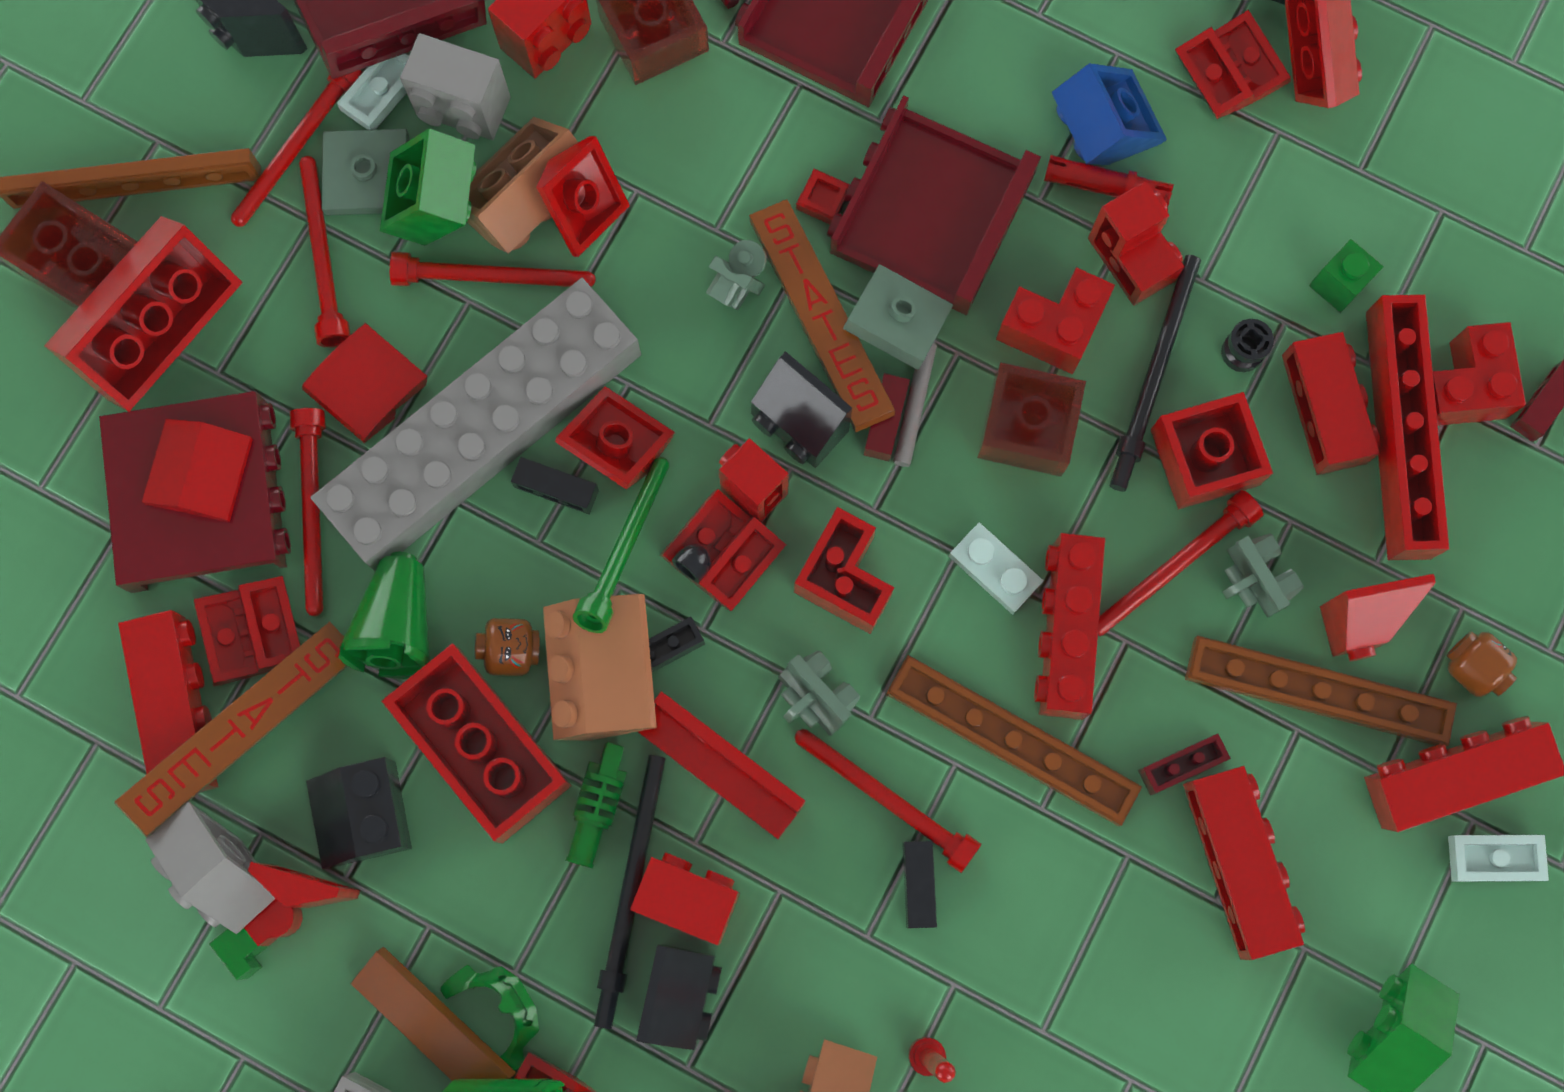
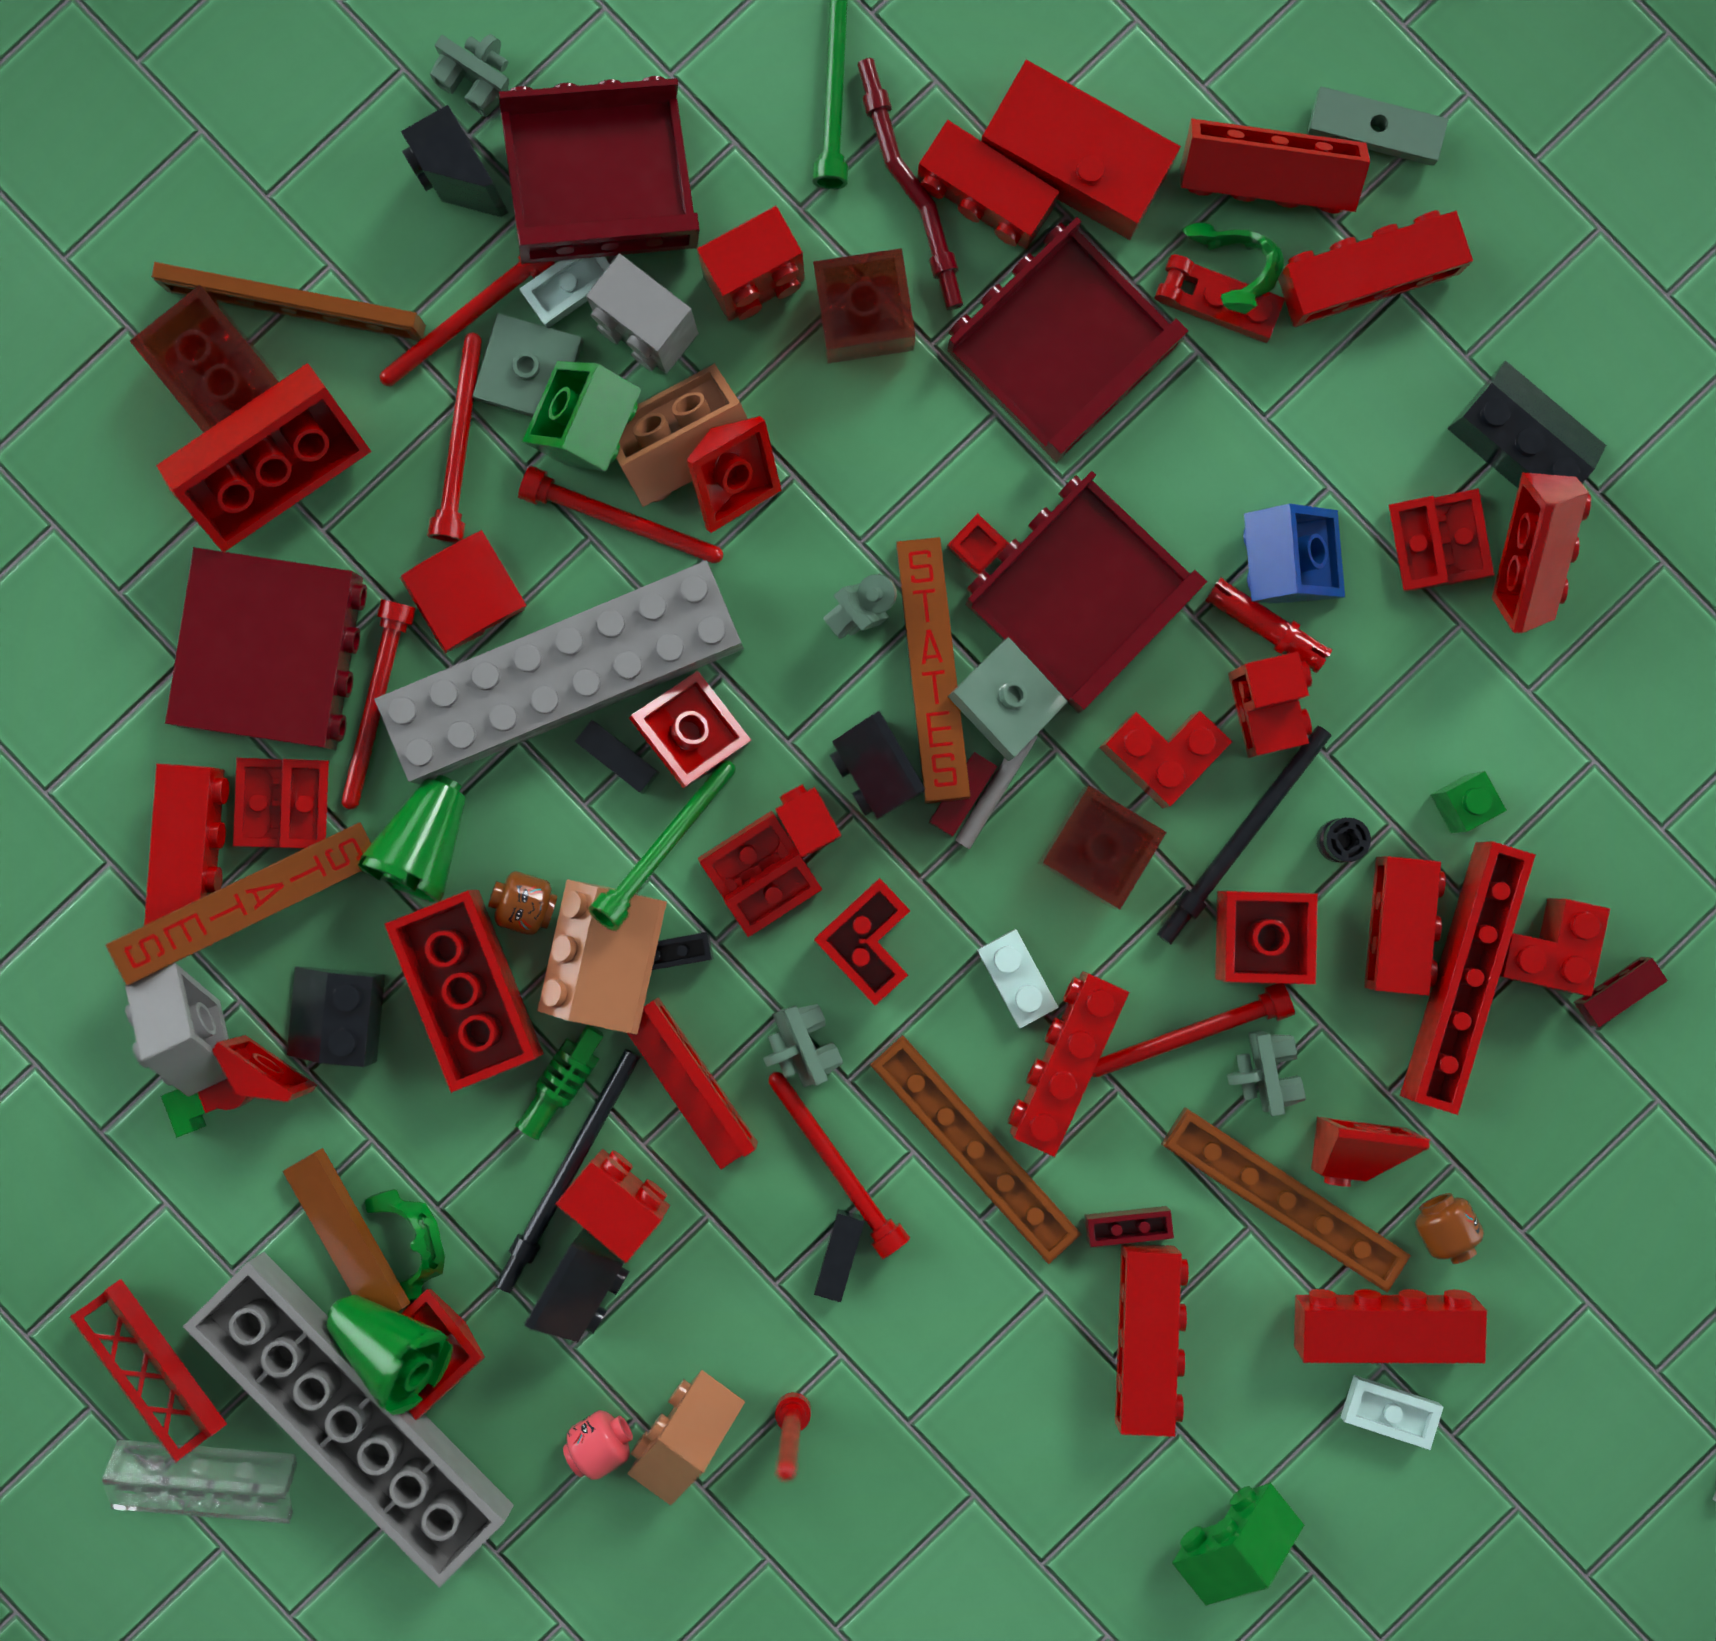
camera: 15 degrees right, 10 degrees up
red slope [142,419,253,522] -> none
black hinge [672,544,711,583] -> none

